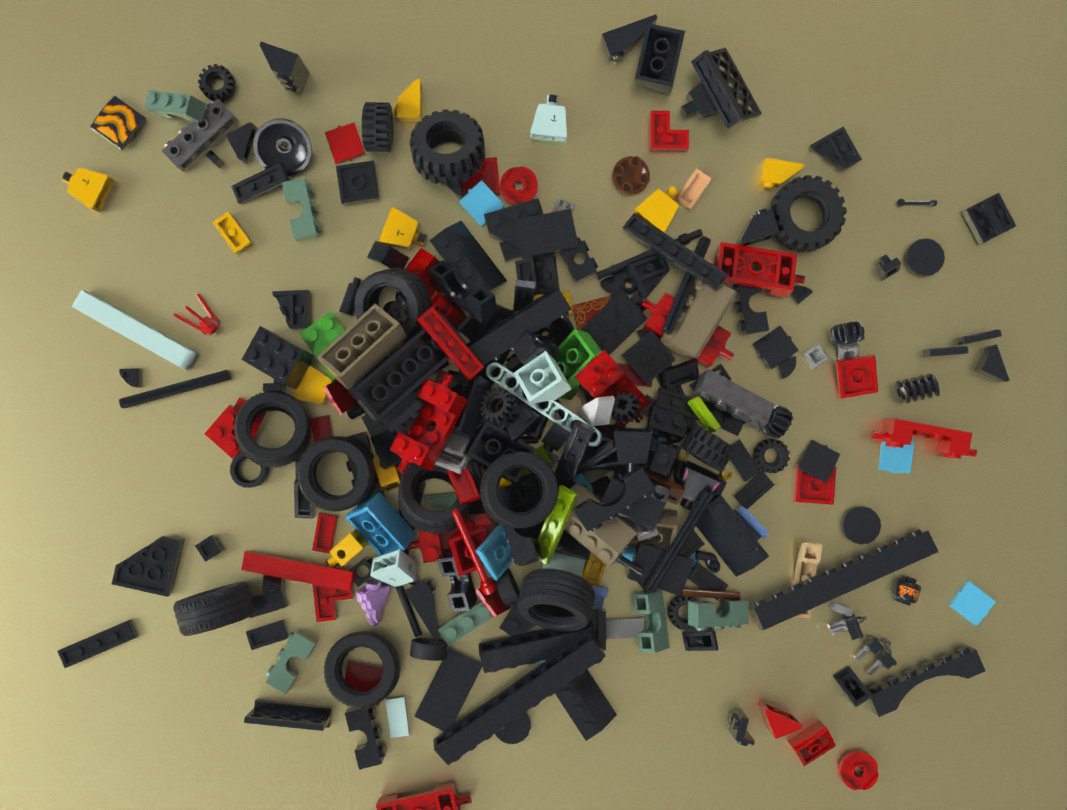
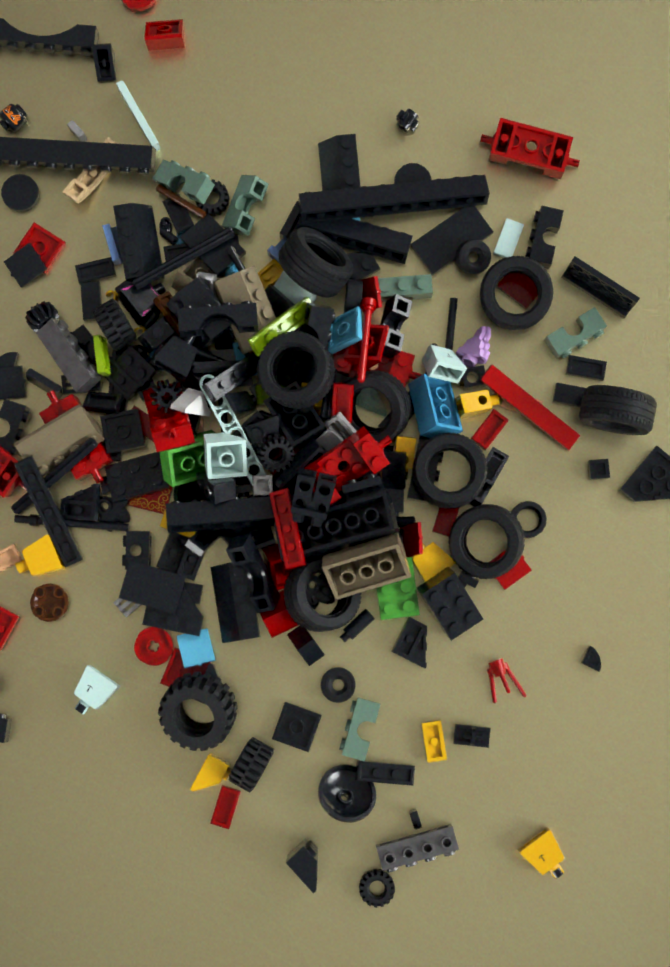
camera: 145 degrees left, 5 degrees down
light aqua beam [72,290,197,370] -> none
slope [90,96,146,151] -> none
black axle [119,370,232,409] -> none
sand green arch [144,90,207,122] -> none
red plate [204,405,242,459] -> none
black slope [226,122,257,164] -> none
black tile [262,575,284,595] -> none
red plate [312,584,354,622] -> none
red piece [325,122,365,164] -> none
yellow torso [379,207,428,250] -> none
black slope [405,577,440,641] -> none
black tyre [410,638,448,661] -> none
light grey tile [606,617,644,639] -> none
black slope [682,627,719,651] -> none
black bracket [728,708,755,746] -> none
black tyre [753,439,790,473] -> none
red slope [758,700,803,739] -> none
piece [829,612,867,640] -> none
piece [854,635,897,675] -> none
none -> black tile [26,368,63,399]
none -> light aqua tile [116,80,160,151]
none -> red tile [210,785,241,829]
none -> light grey tile [252,475,273,495]
none -> black hips [291,468,337,527]
none -> black tyre [321,667,356,703]
none -> black gear [396,109,419,133]
none -> black hips [453,724,491,748]
none -> black tyre [455,240,491,274]

